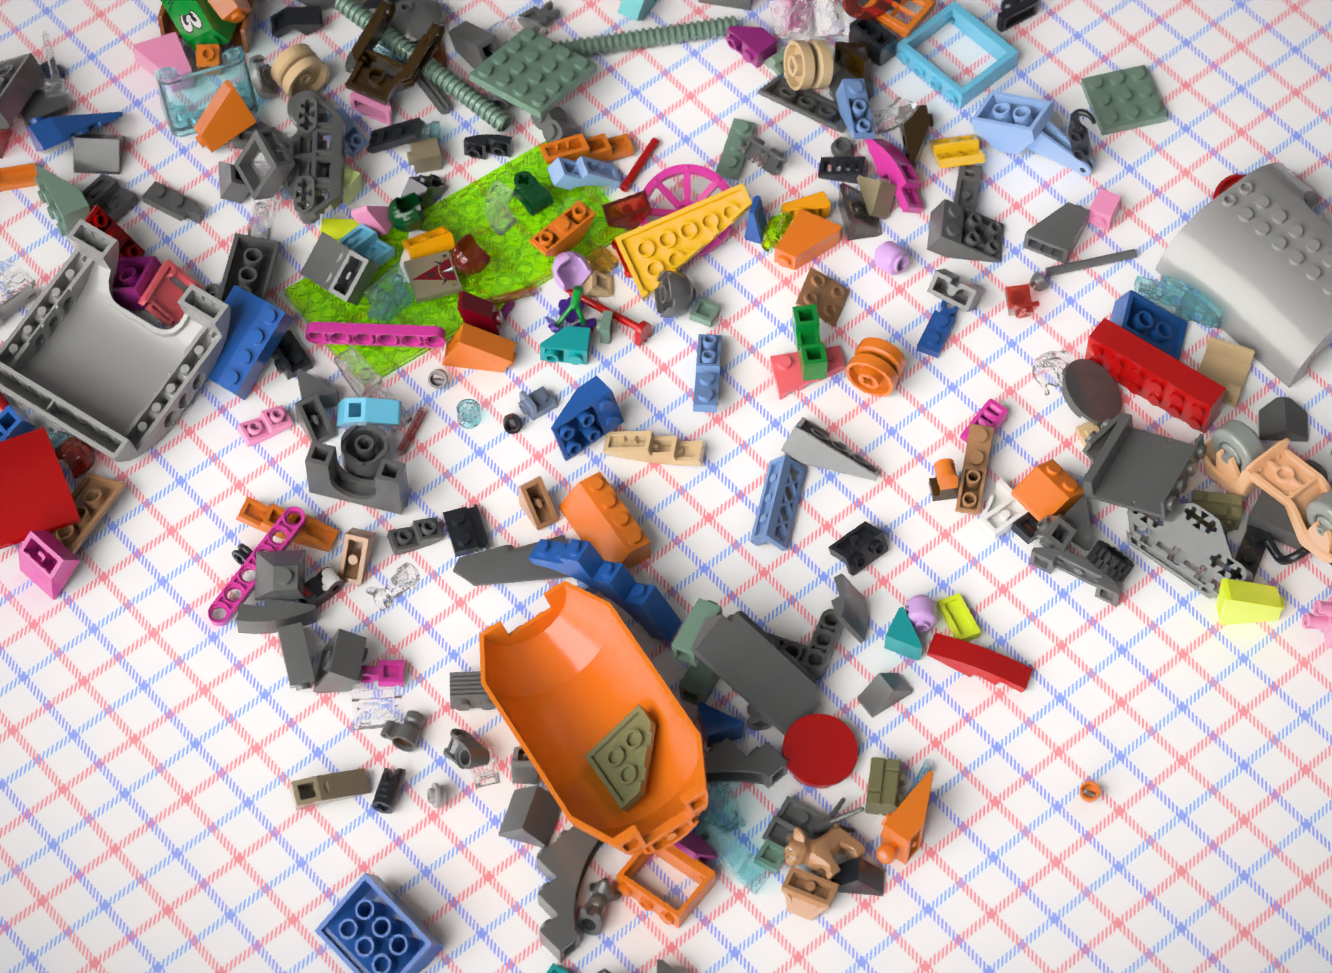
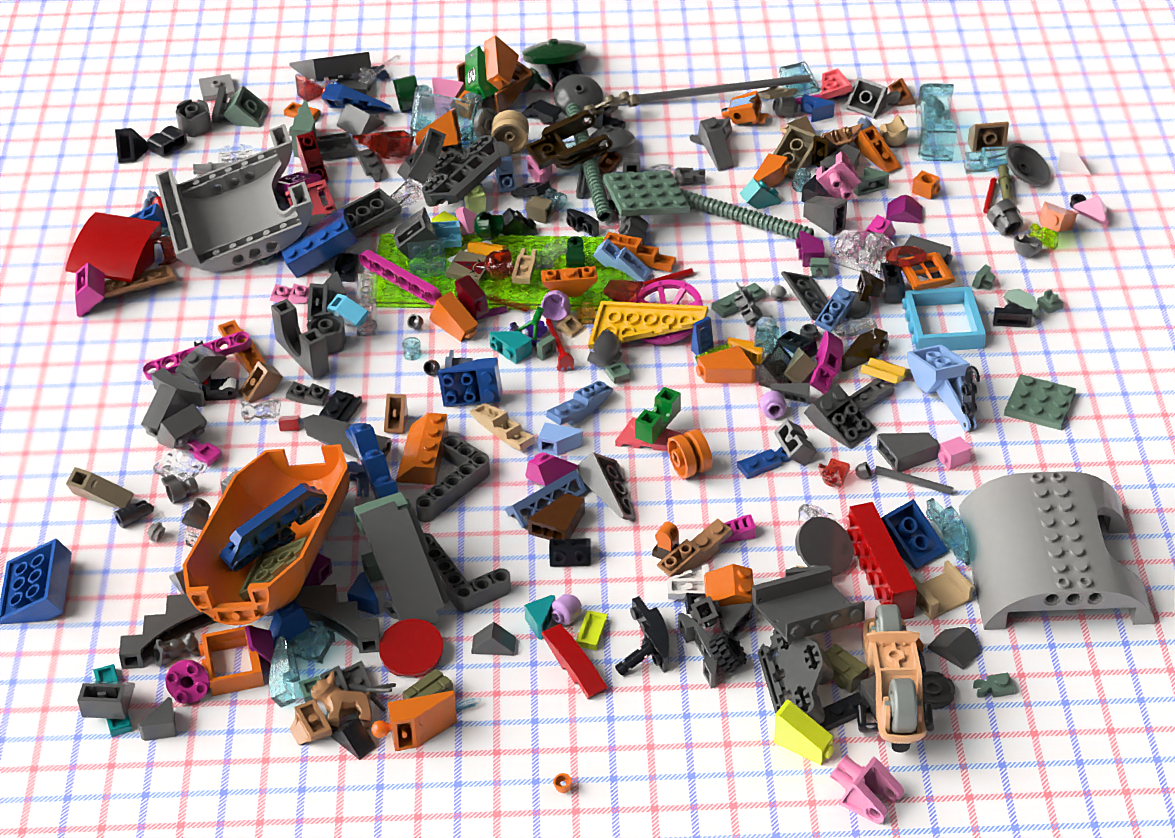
camera: 40 degrees right, 15 degrees down
piece [396,404,428,459] -> none
tan wheel [783,39,834,91] -> none
medium nougat hinge [795,267,850,327] -> none
dark grey slope [831,573,868,643] -> none
none -> dark pink plate [165,660,210,703]
none -> blue connector [219,483,327,572]
none -> red slope [278,415,300,431]
none -> clear red slope [352,130,415,159]
none -> dark green brick [393,75,423,112]
none -> dark grey beam [416,435,490,522]
none -> tan hinge [512,248,537,284]
none -> dark pink slope [525,452,578,486]
none -> reddish brown slope [528,493,585,540]
none -> light blue slope [538,422,583,456]
none -> black axle [615,642,654,675]
none -> black slope [630,596,669,673]
none -> clear light blue slope [754,315,779,354]
none -> light grey hinge [771,284,787,301]
none -> dark grey slope [771,383,811,403]

